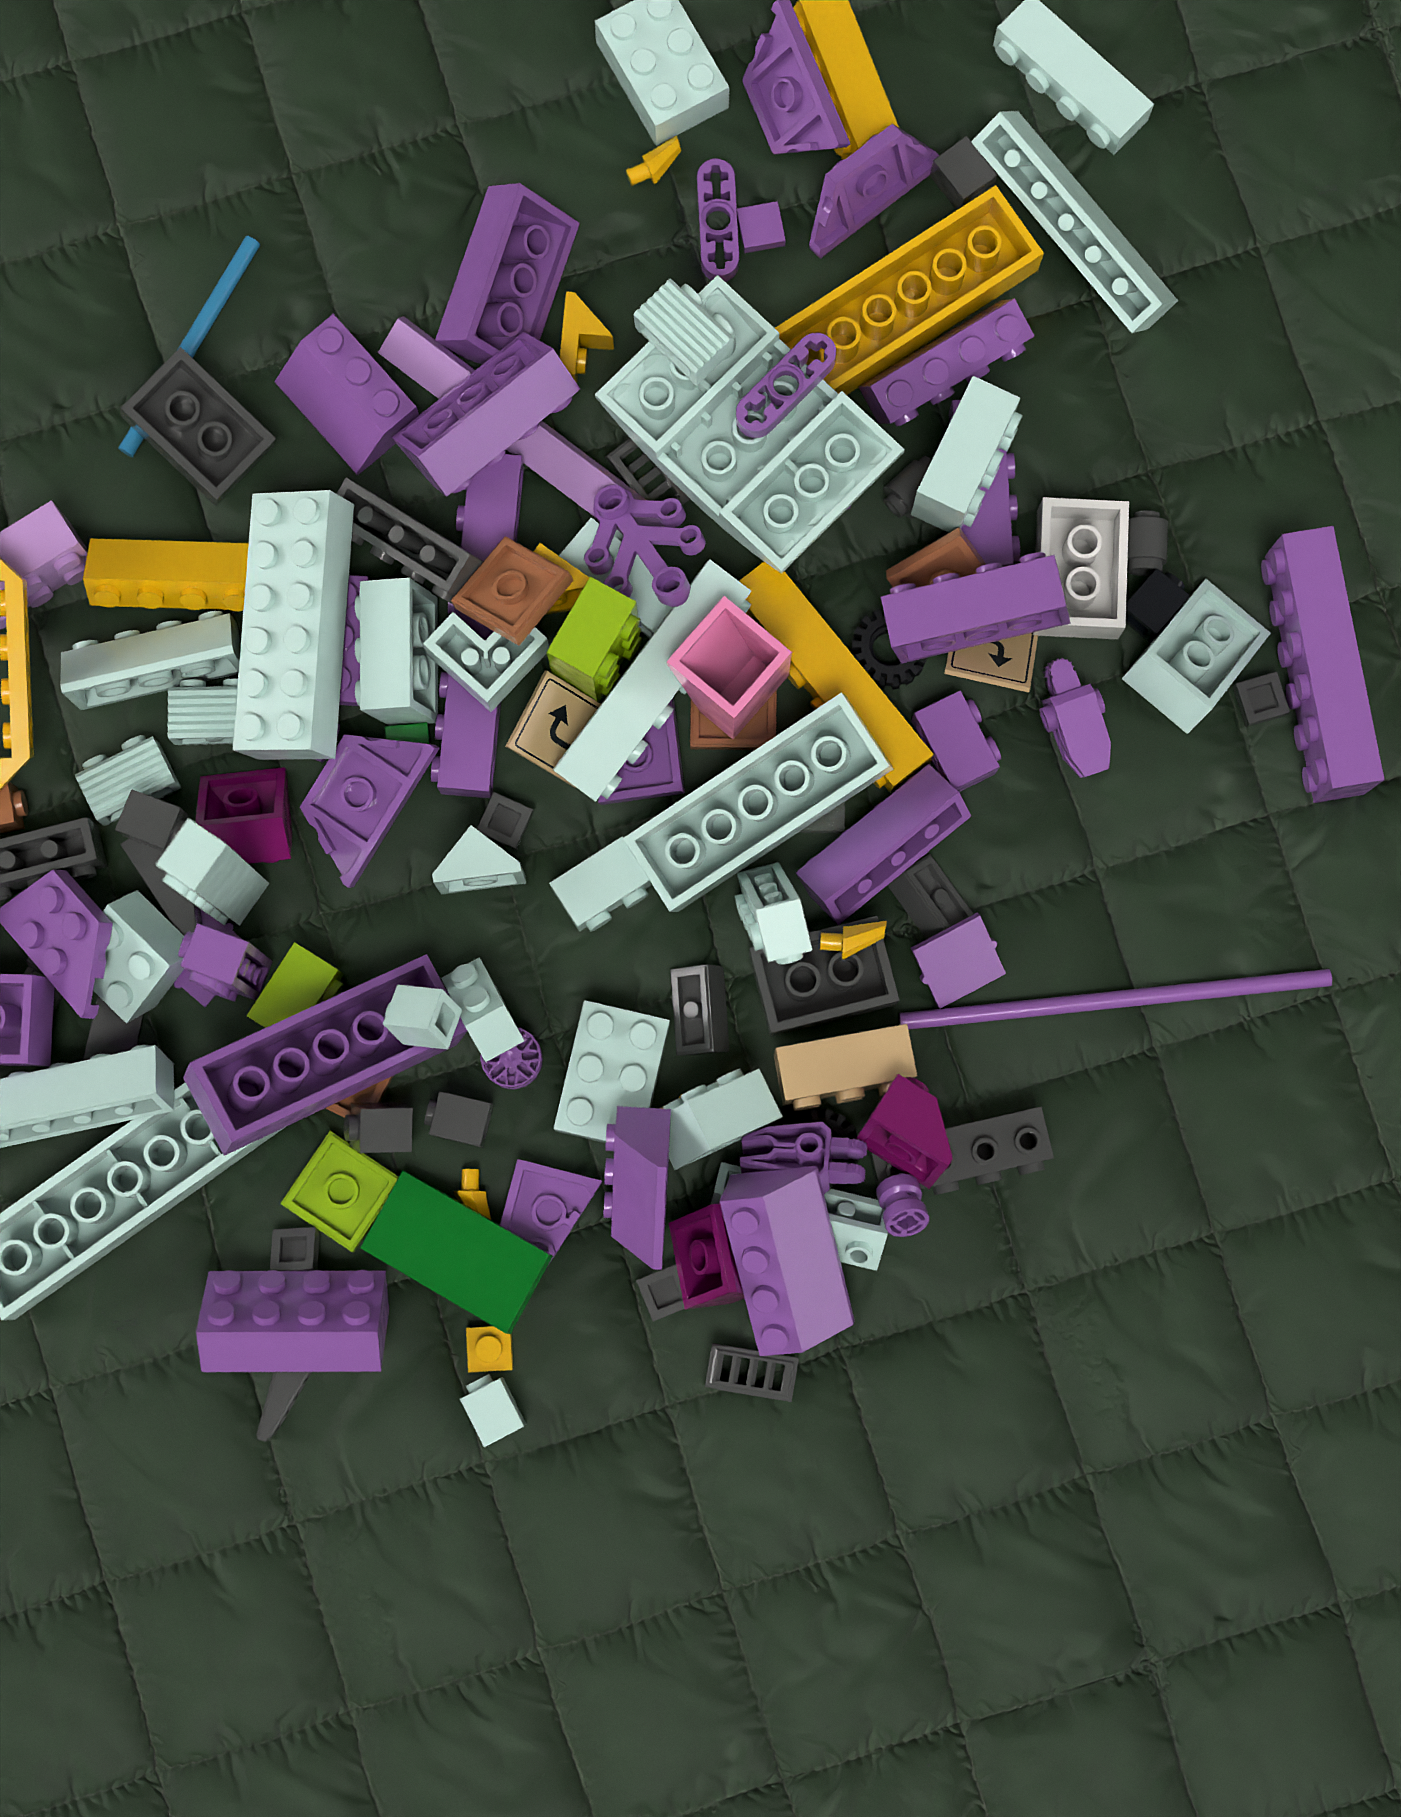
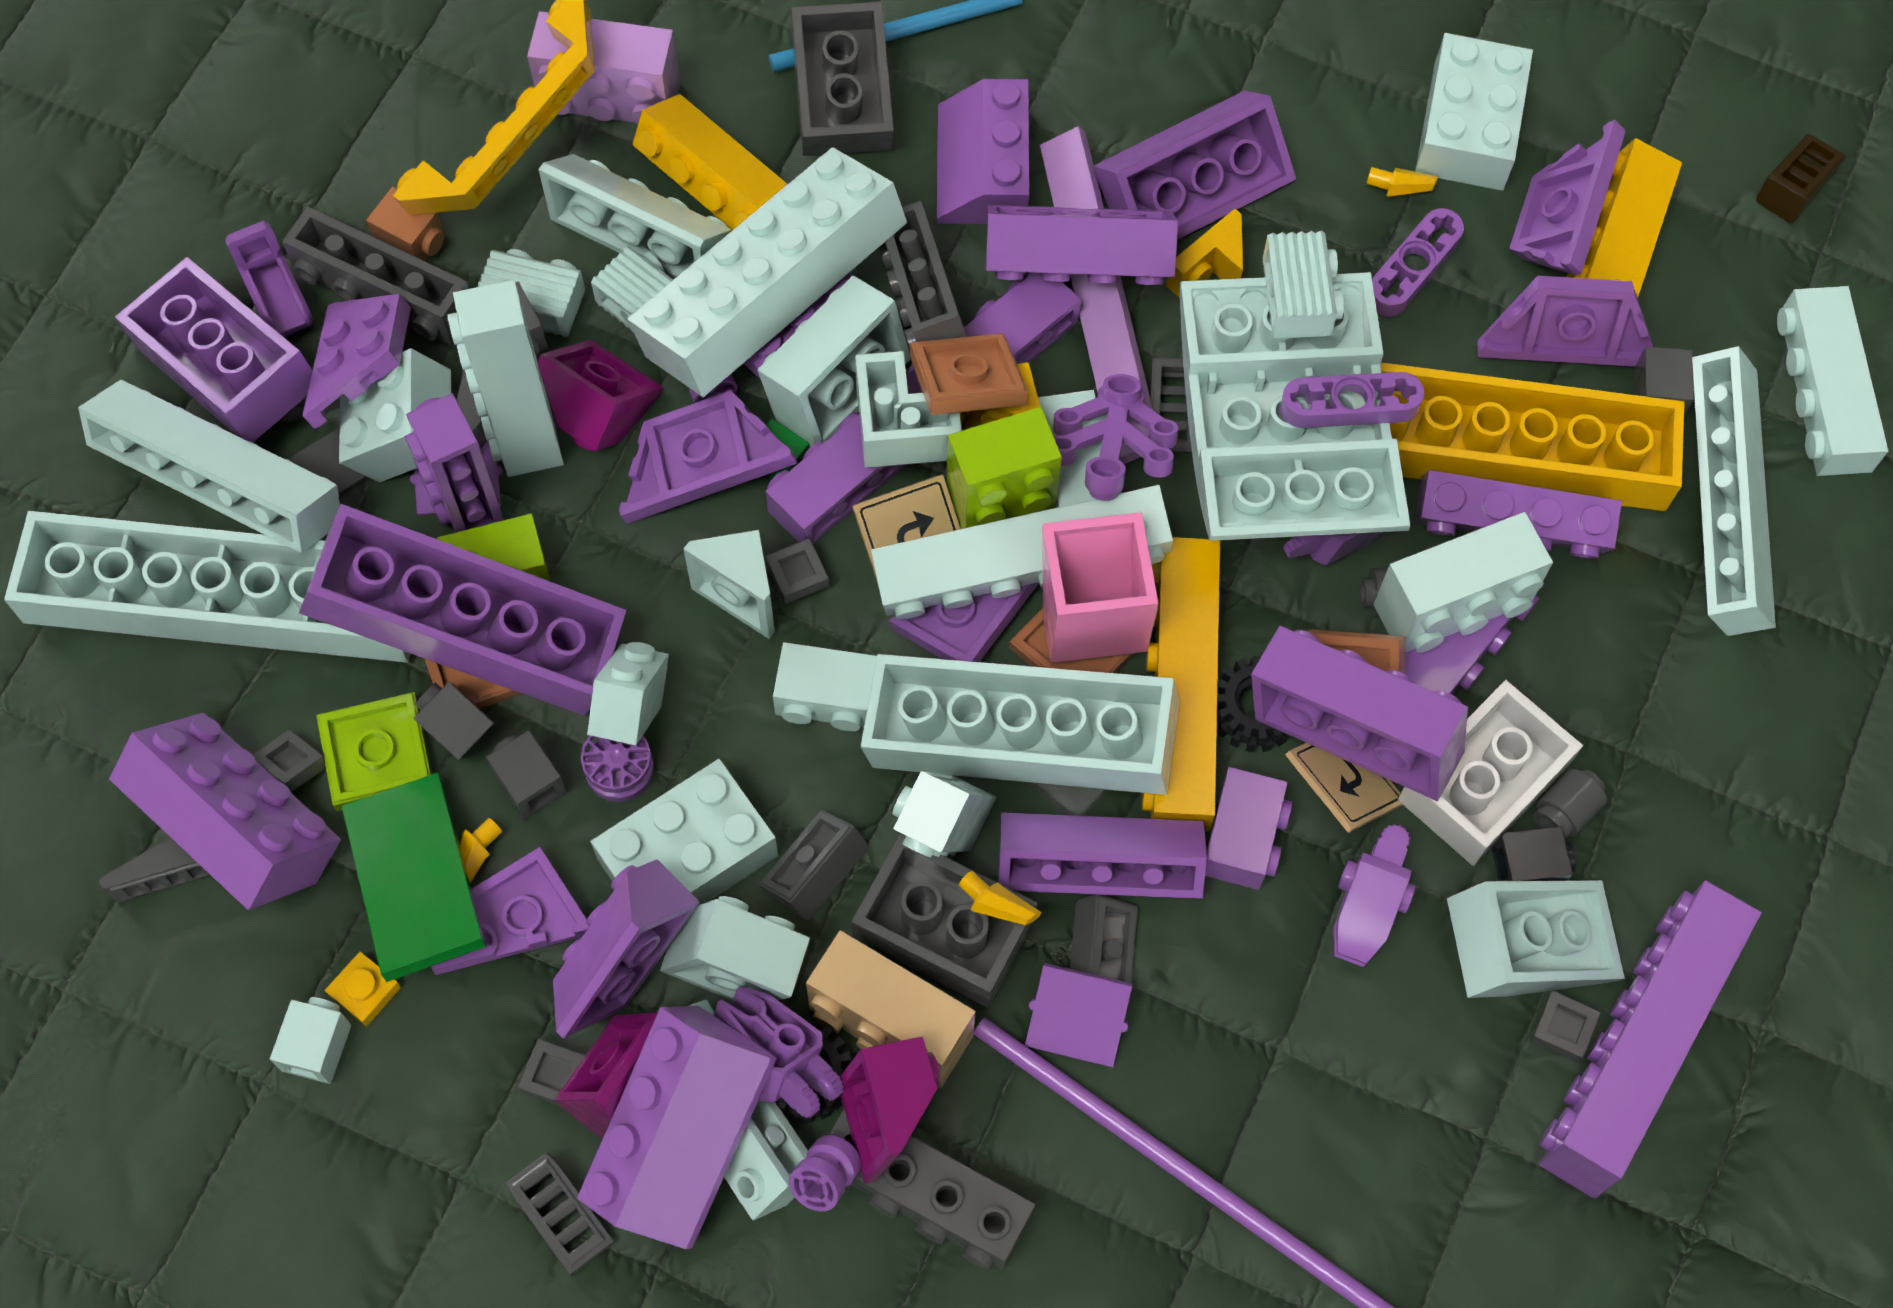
camera: 40 degrees right, 15 degrees down
light aqua brick [383,985,462,1050] -> none
medium lavender tile [737,201,786,253] -> none

